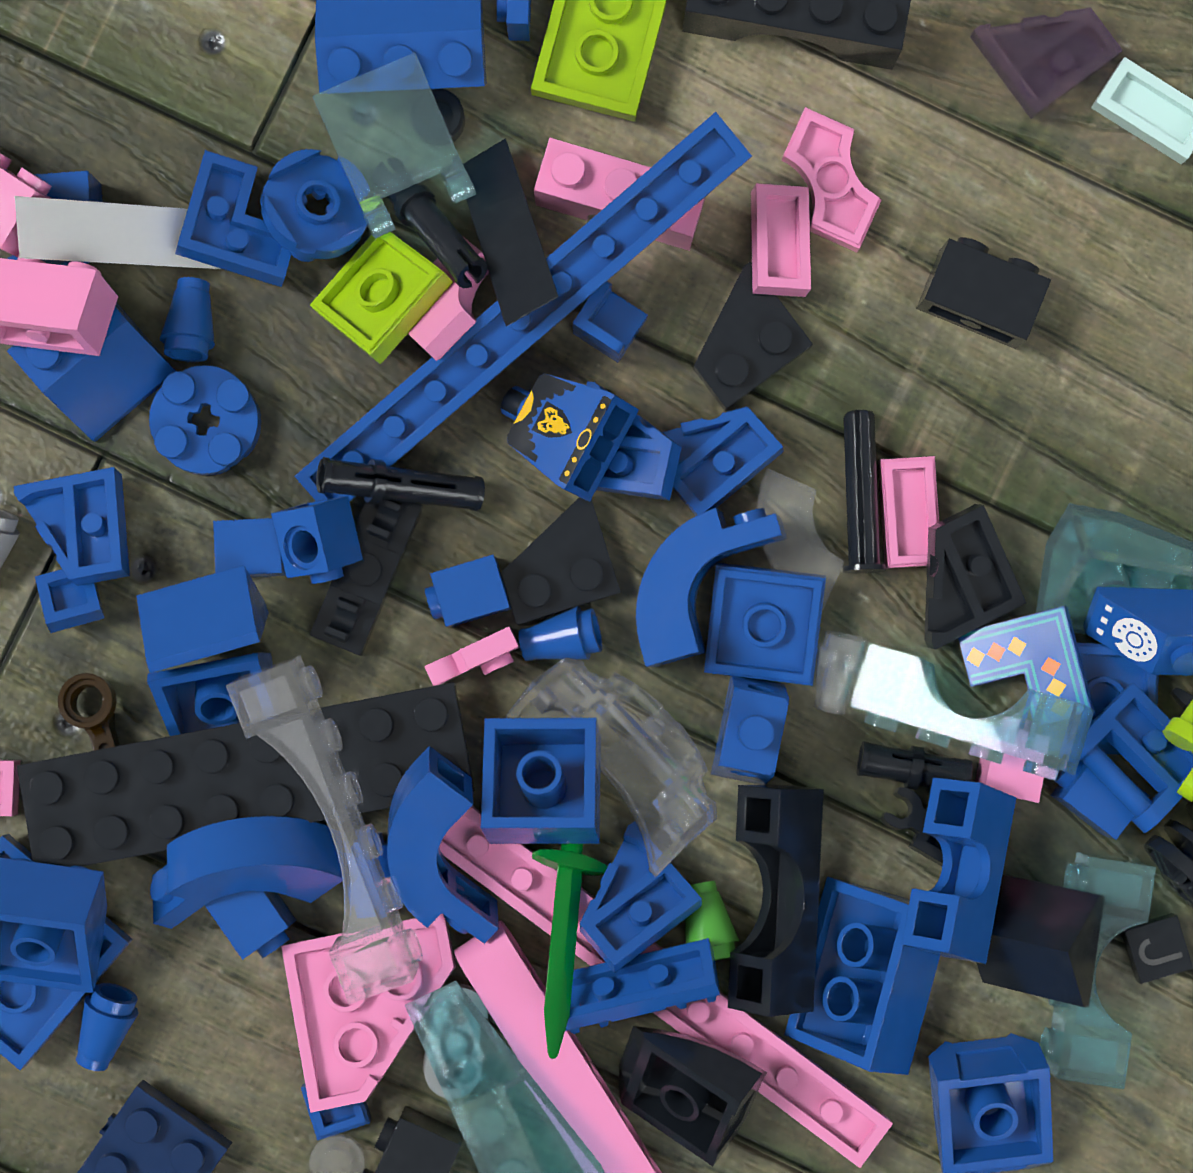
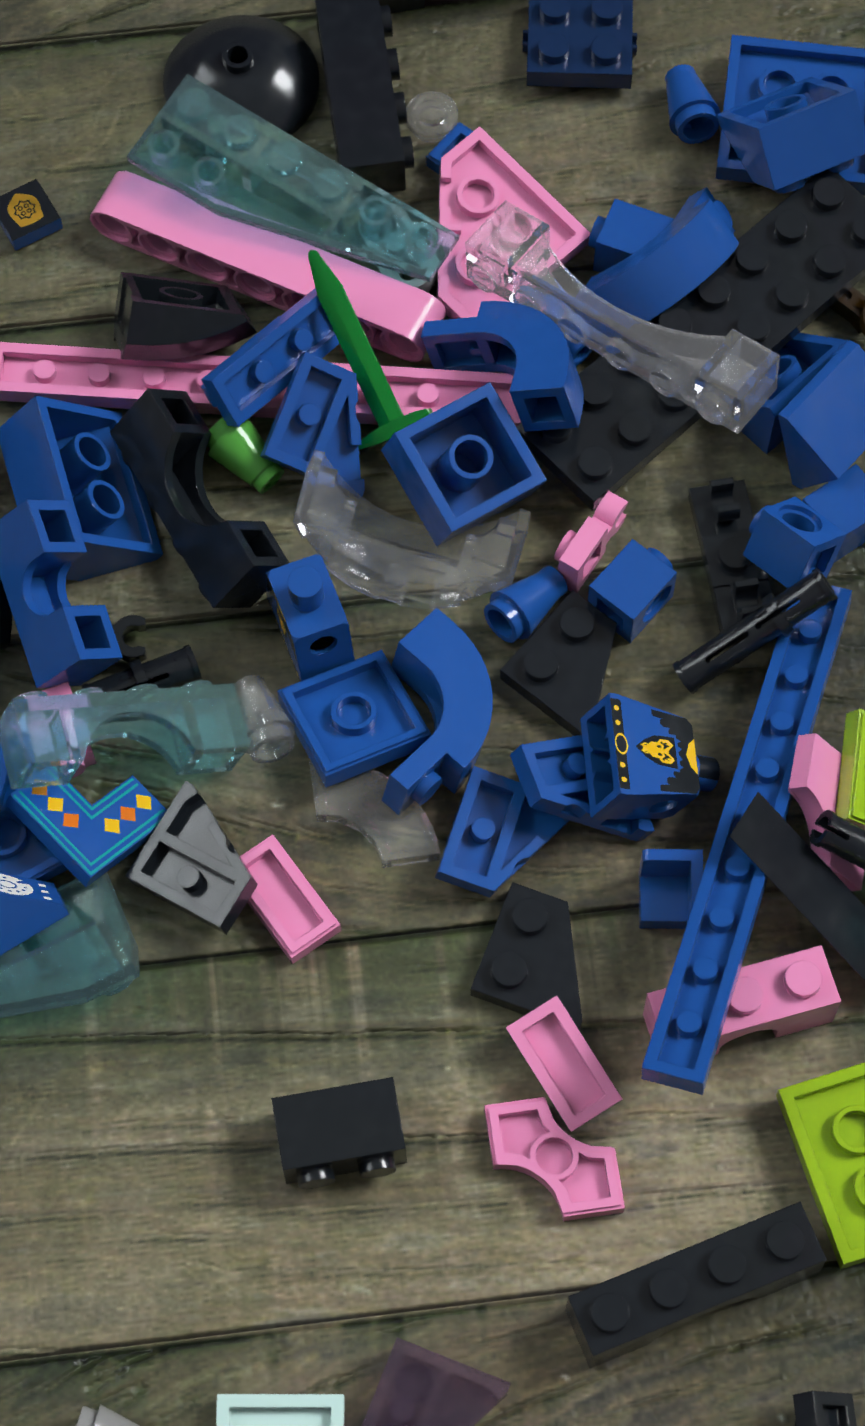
camera: 150 degrees right, 20 degrees down
black axle [842,410,886,573] -> none

